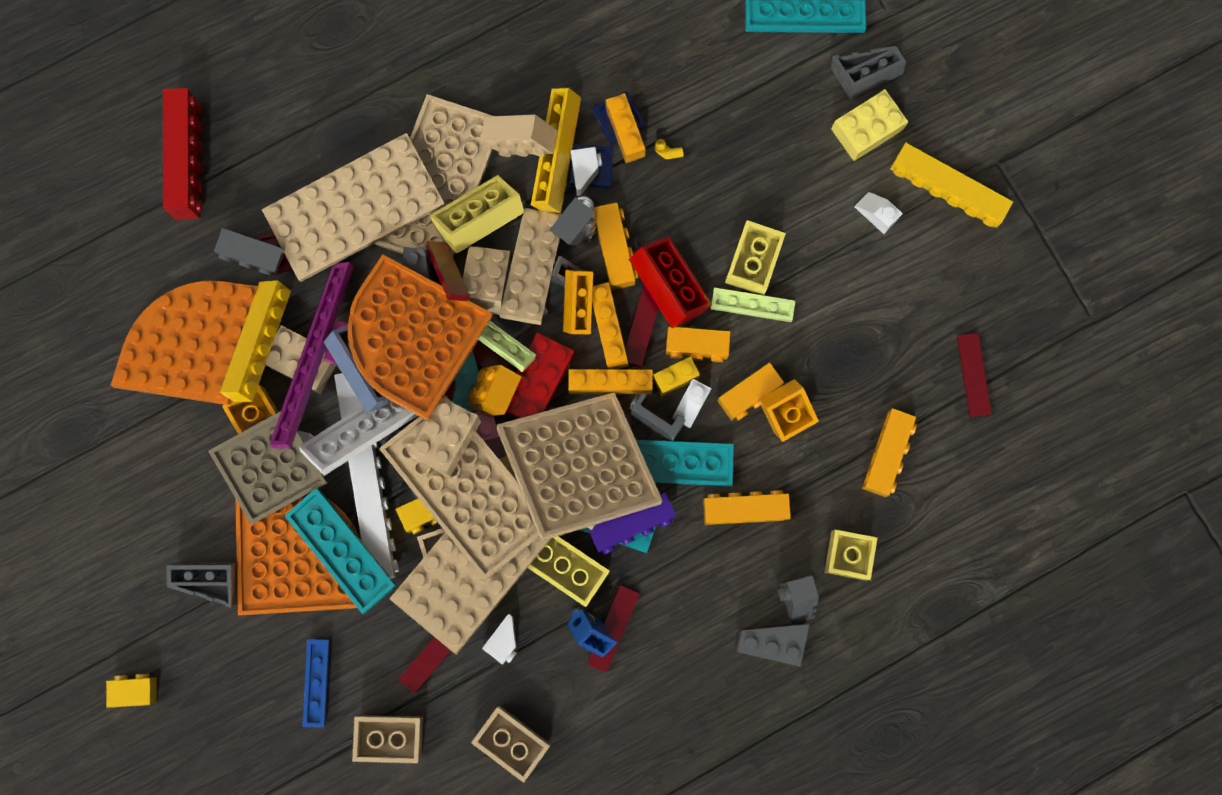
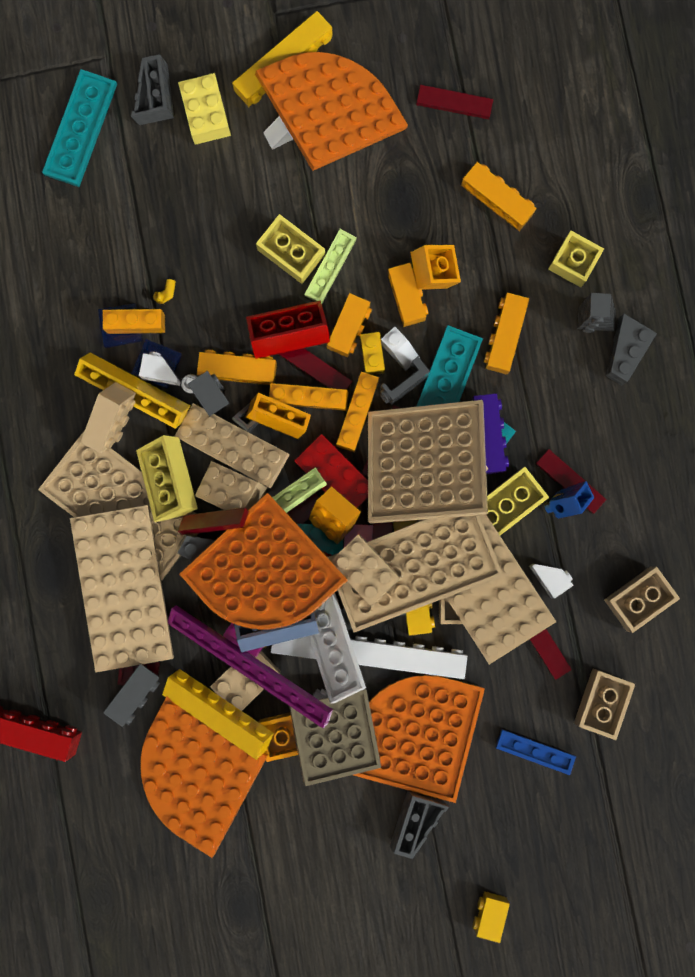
camera: 70 degrees left, 5 degrees up
teal plate [285,488,397,614] -> none
none -> orange plate [255,52,408,171]

